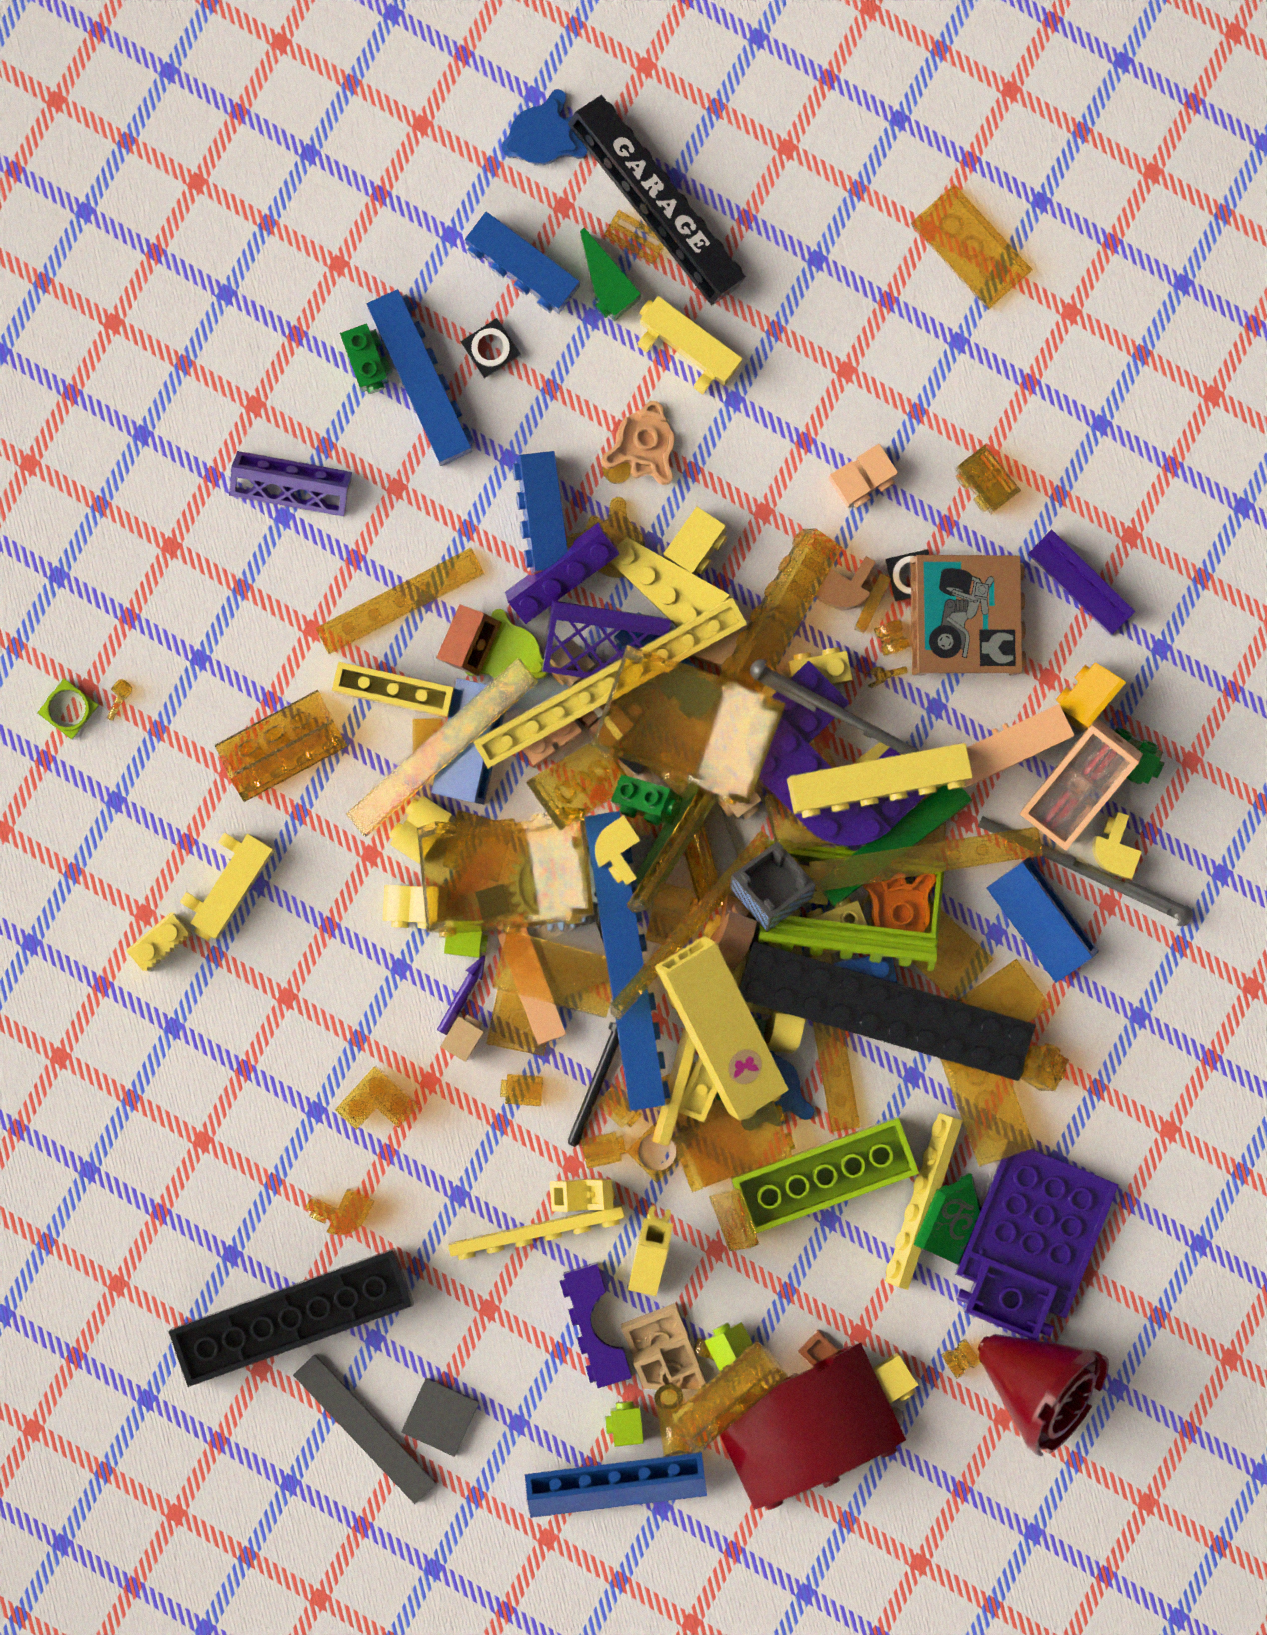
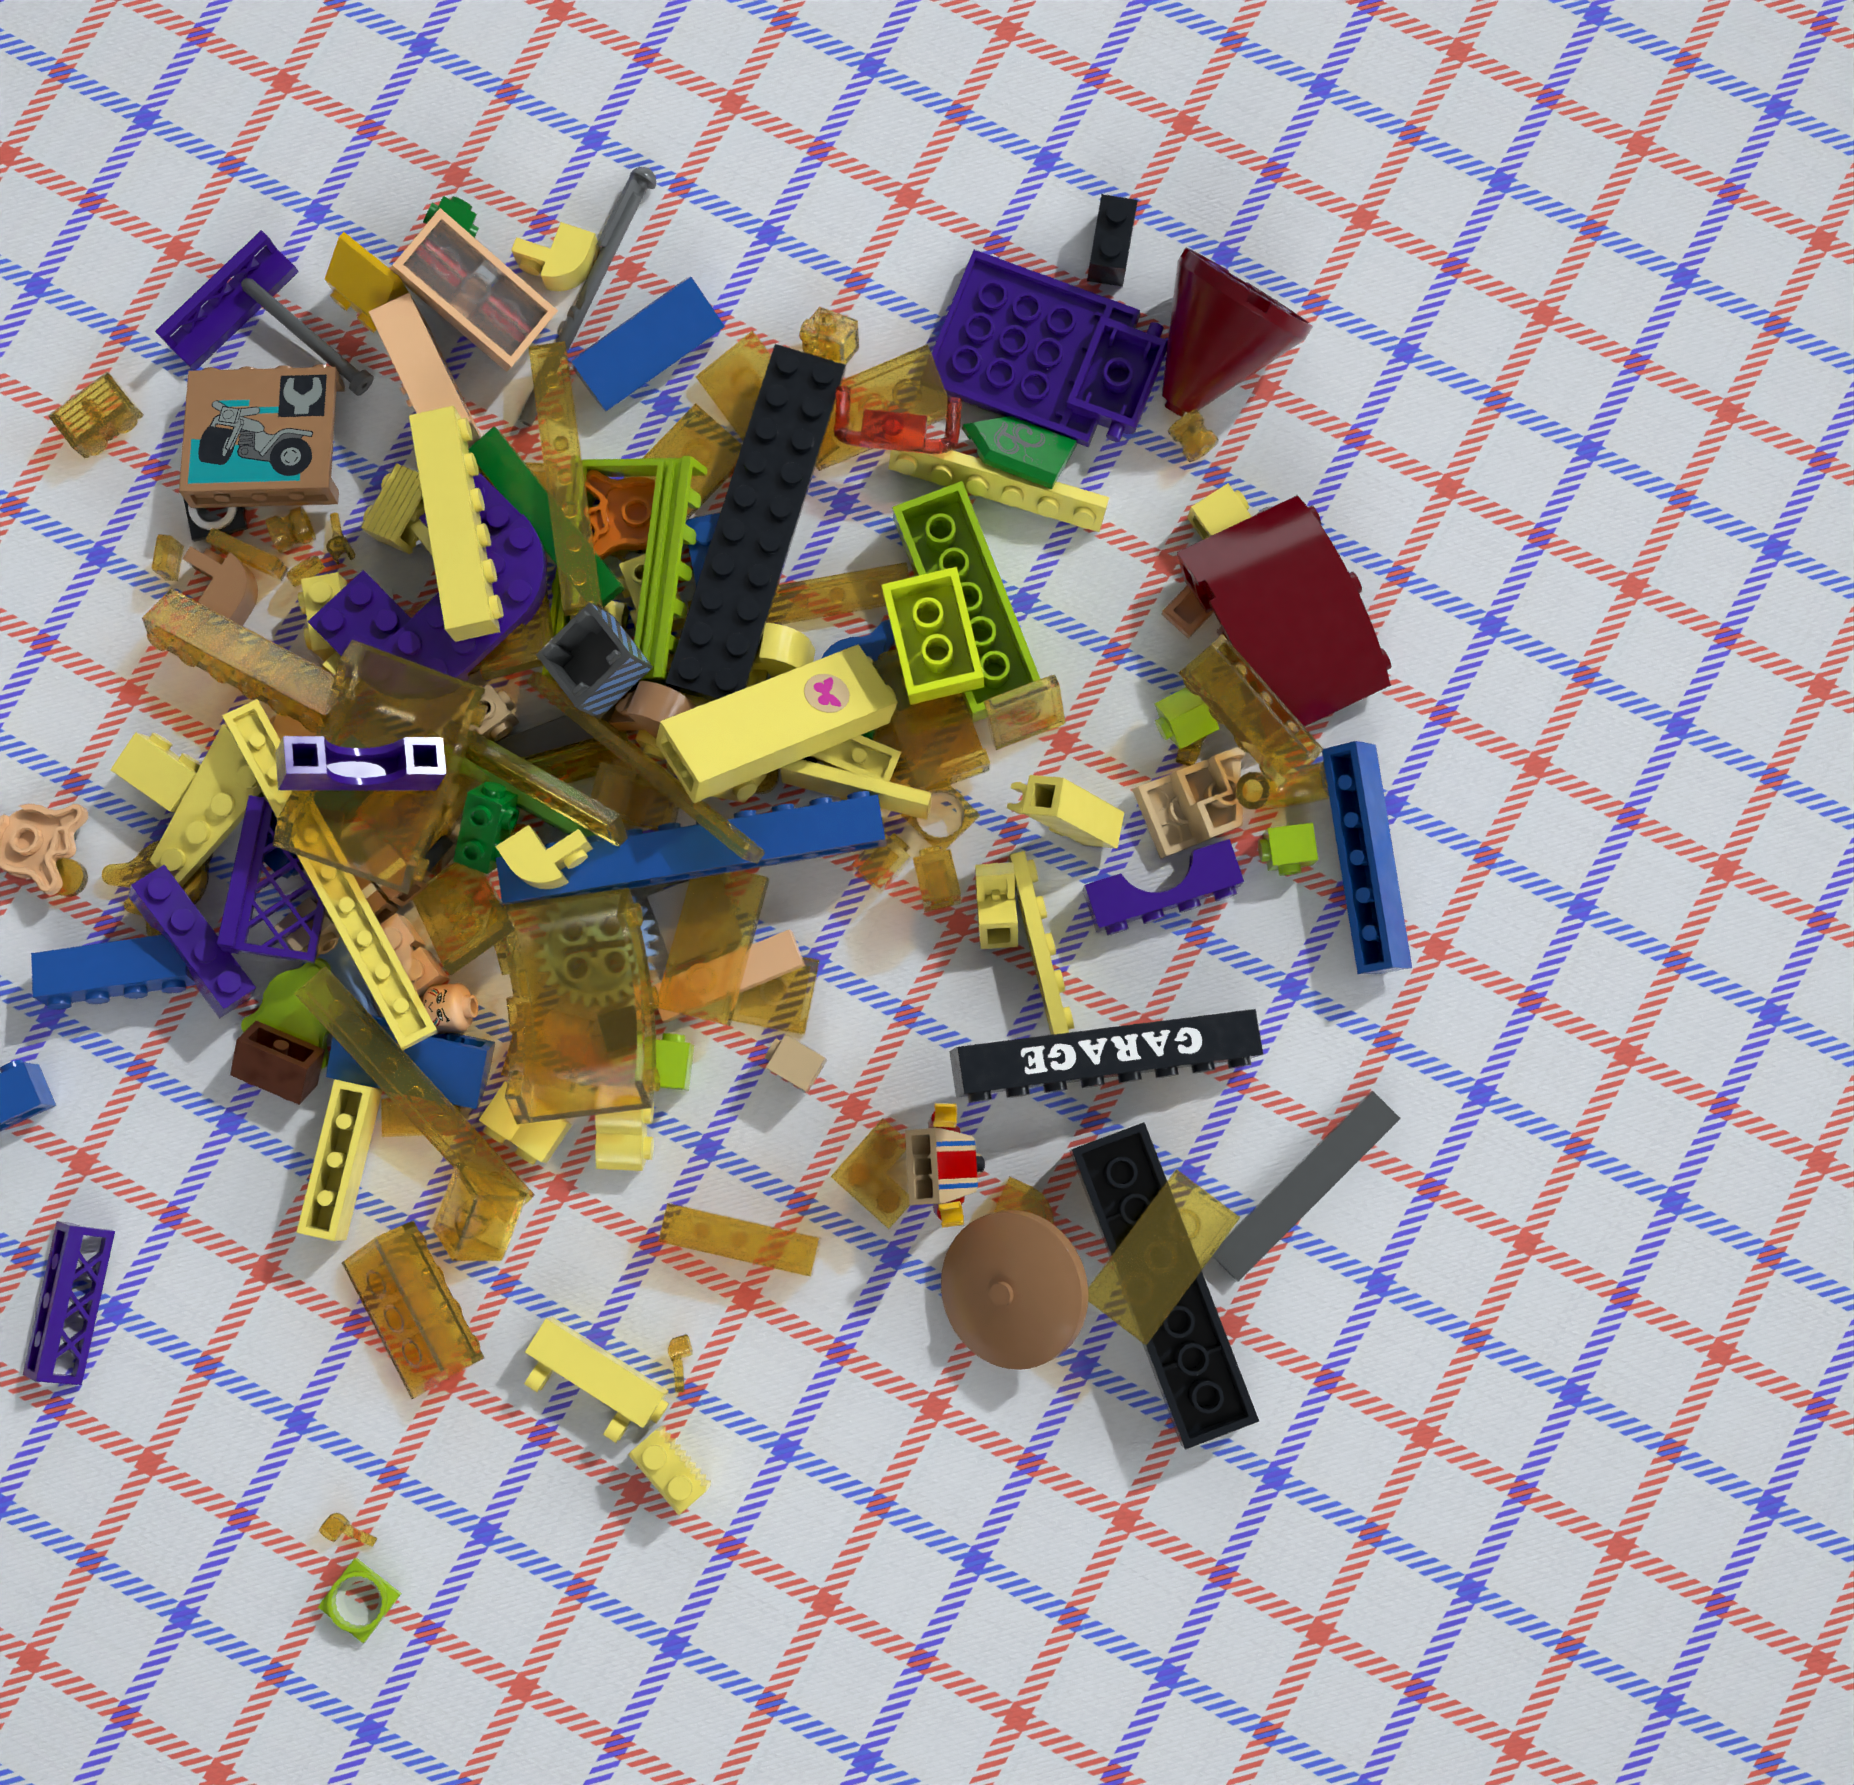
camera: 85 degrees left, 5 degrees down
clear yellow tile [315,547,485,655] -> none
dark grey tile [401,1377,479,1457] -> none
dark purple piece [437,955,486,1035] -> none
clear yellow brick [500,1074,544,1106] -> none
black bar [568,1022,619,1147] -> none
dark grey bar [750,659,920,755] -> none
light nougat piece [828,444,898,508] -> none
none -> clear yellow tile [152,534,184,582]
none -> dark grey bar [241,278,374,396]
none -> dark purple arch [275,736,446,791]
none -> clear yellow tile [286,555,325,587]
none -> light yellow brick [360,463,425,554]
none -> light nougat head [420,983,478,1034]
none -> clear yellow slope [433,1162,528,1261]
none -> clear yellow brick [658,1203,822,1277]
none -> clear yellow hand [668,1334,693,1392]
none -> clear red piece [833,386,962,454]
none -> neon yellow brick [882,567,984,705]
none -> torso [905,1103,985,1228]
none -> medium nougat dish [941,1210,1089,1370]
none -> black brick [949,1009,1263,1103]
none -> black brick [1087,194,1138,287]
none -> clear yellow tile [1088,1169,1240,1345]

